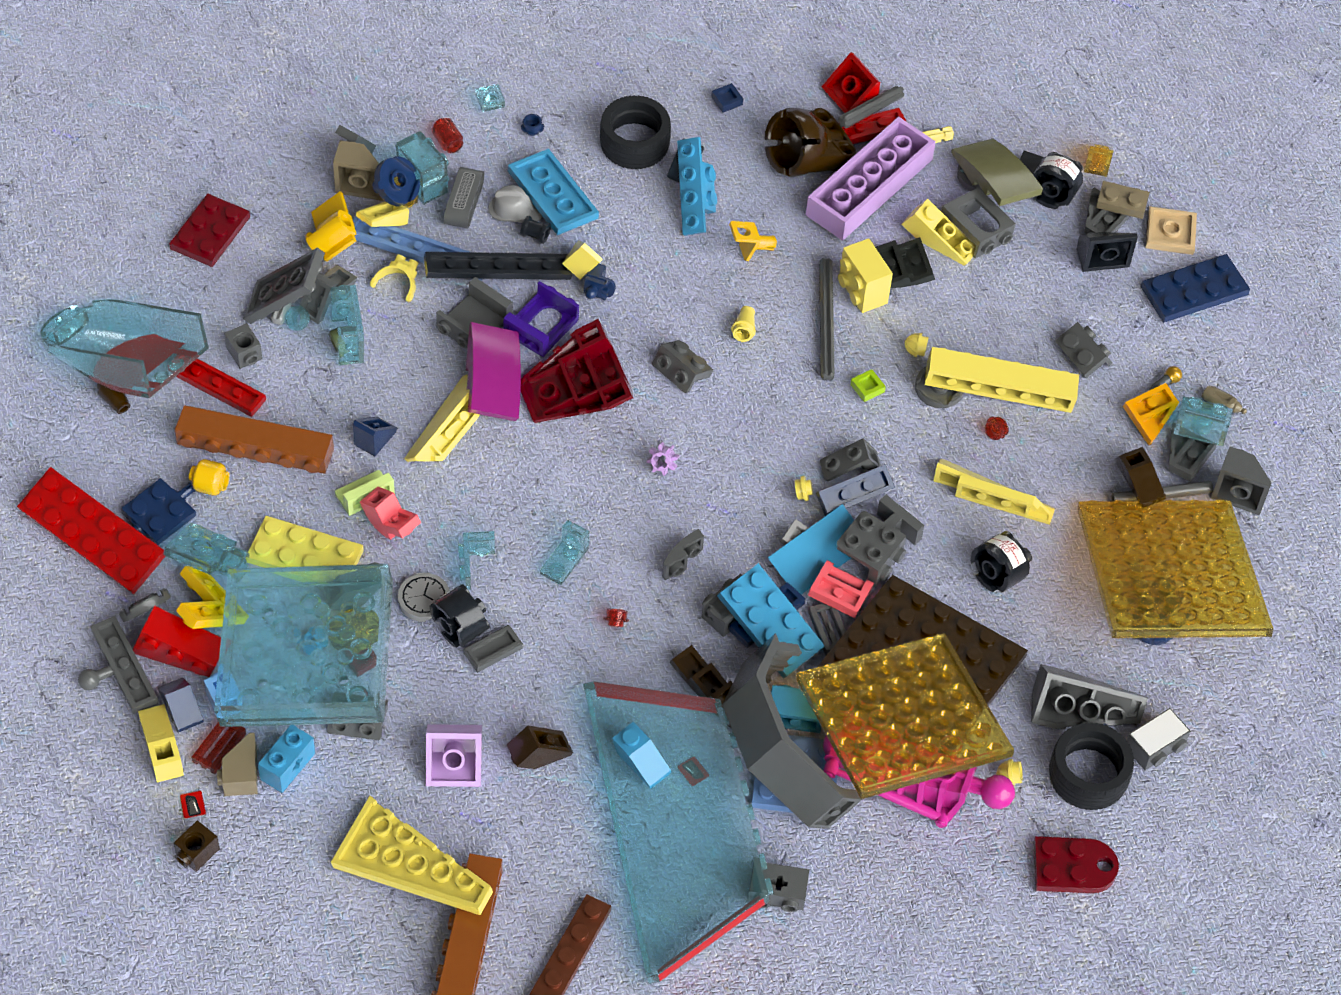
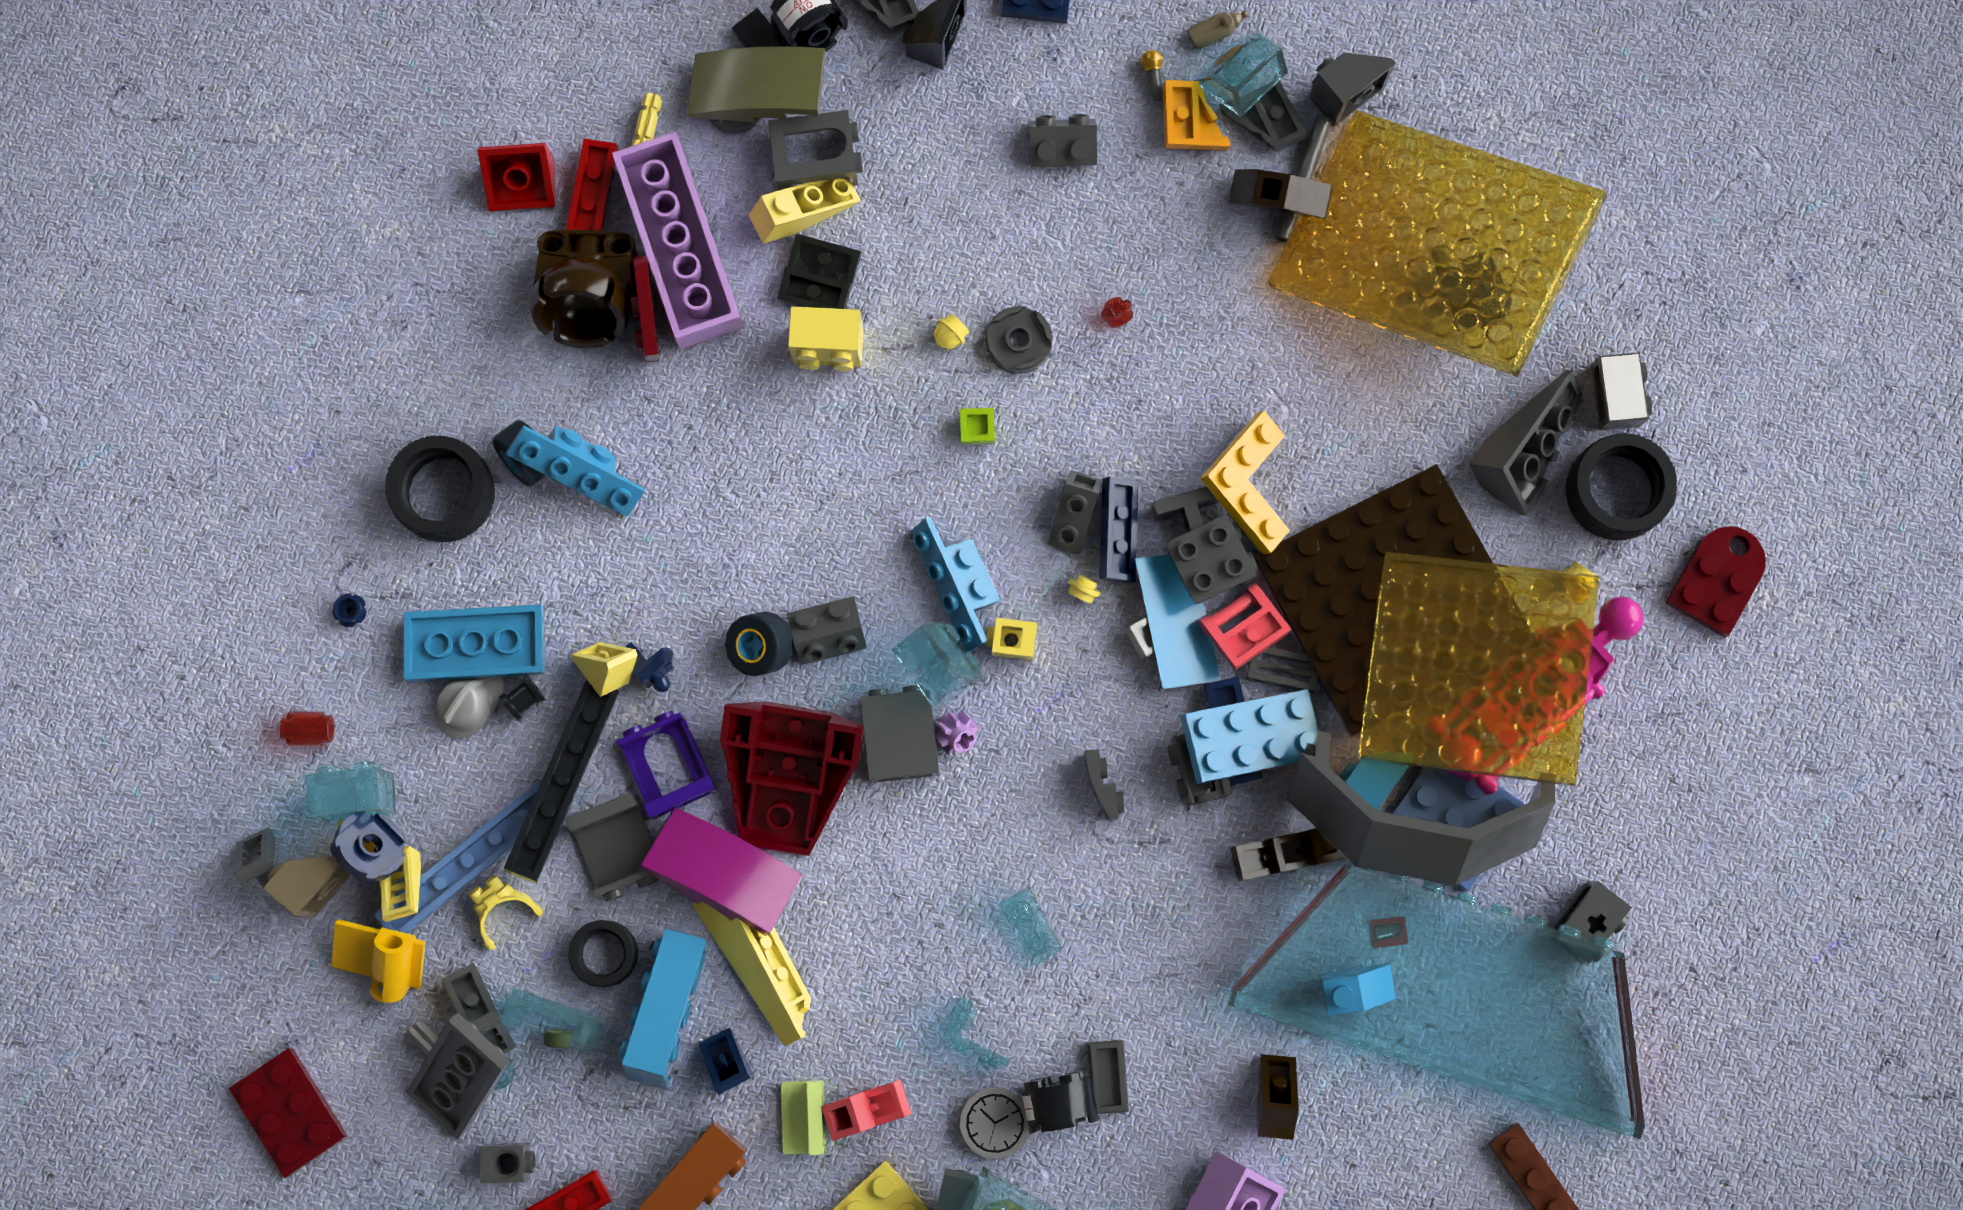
camera: 55 degrees left, 25 degrees up
dark grey beam [444,167,485,229] -> none
clear light blue plate [476,84,505,112] -> none
clear red plate [603,608,629,627] -> none
dark blue plate [711,83,744,113] -> none
yellow bracket [729,221,777,261] -> none
light yellow cone [731,306,756,342] -> none
dark grey axle [819,258,835,381] -> none
dark grey axle [838,86,905,128] -> none
light yellow brick [924,347,1079,413] -> none
light yellow wedge [933,459,1055,525] -> none
black brick [970,531,1032,593] -> none
none -> black tyre [568,920,638,987]
none -> dark azure wedge [618,928,708,1090]
none -> dark red plate [631,256,659,362]
none -> black wheel [725,611,794,676]
none -> dark grey panel [861,685,940,783]
none -> clear light blue piece [891,621,983,706]
none -> dark azure bracket [910,517,1000,654]
none -> light yellow brick [986,618,1037,661]
none -> yellow plate [1200,411,1290,554]

